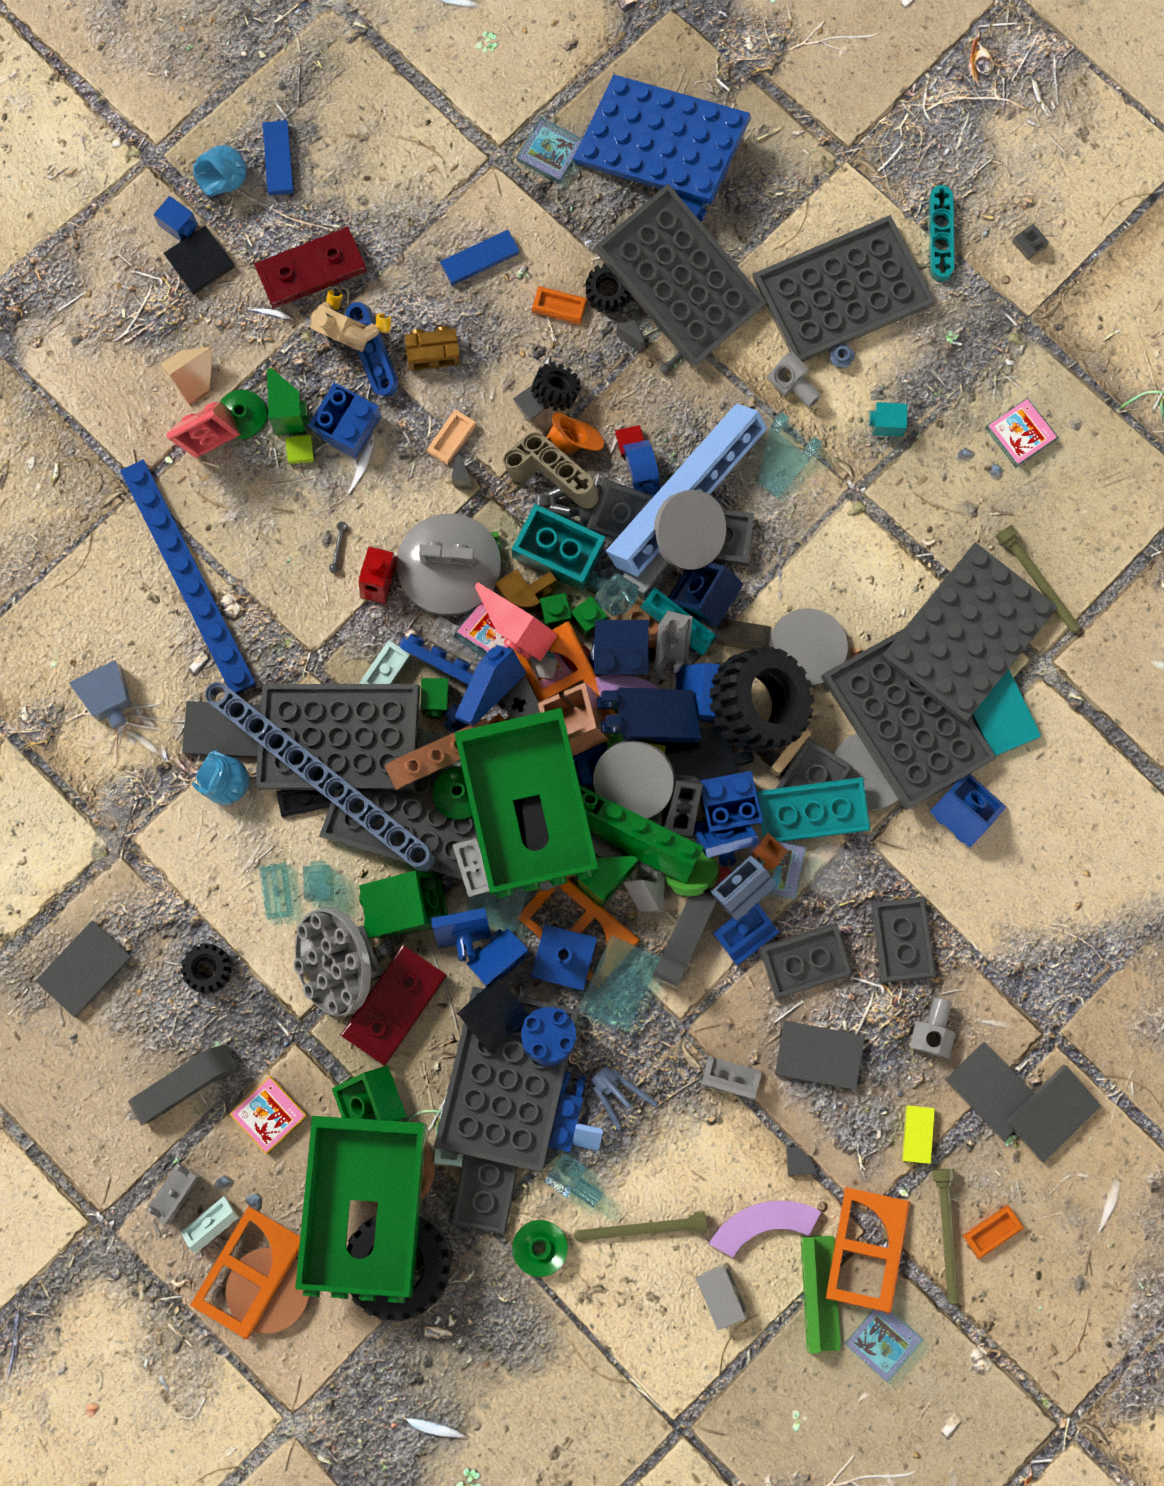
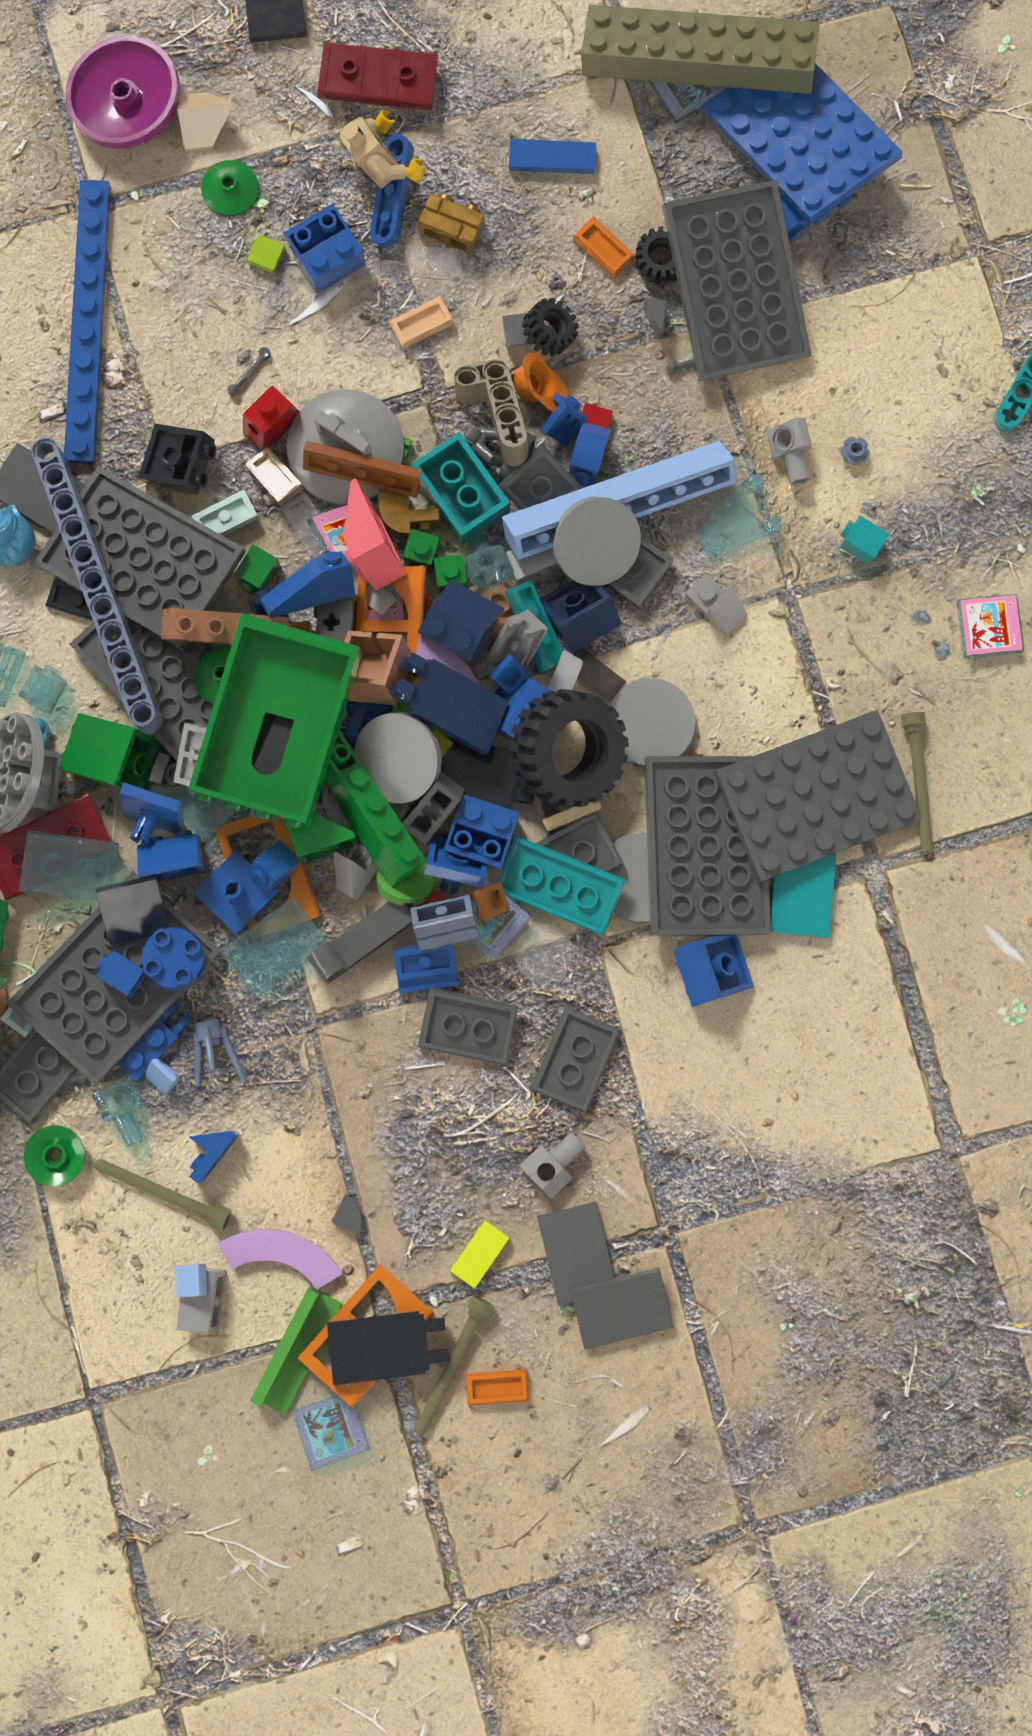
camera: 25 degrees right, 5 degrees up
coral slope [166,402,240,458] -> none
green slope [267,368,311,436] -> none
blue plate [399,633,475,685] -> none
dark grey slope [452,454,472,490] -> none
light grey hinge [700,1056,761,1100] -> none
dark grey plate [752,215,935,362] -> none
dark grey tile [774,1020,865,1090] -> none
none -> clear light blue tile [19,830,119,901]
none -> magenta dish [65,36,181,149]
none -> blue brick [97,950,147,999]
none -> black plate [138,424,217,495]
none -> dark grey tile [149,752,180,788]
none -> light blue slope [175,1264,208,1297]
none -> blue slope [189,1131,240,1184]
none -> tile [245,446,304,506]
none -> blue brick [248,840,301,894]
none -> dark orange plate [303,441,422,498]
none -> black tile [327,1311,449,1386]
none -> clear hinge [380,243,463,282]
none -> blue tile [489,654,531,695]
none -> blue bracket [542,392,587,446]
none -> white sticker [547,650,583,692]
none -> olive brick [581,5,820,94]
none -> light grey slope [685,573,748,636]

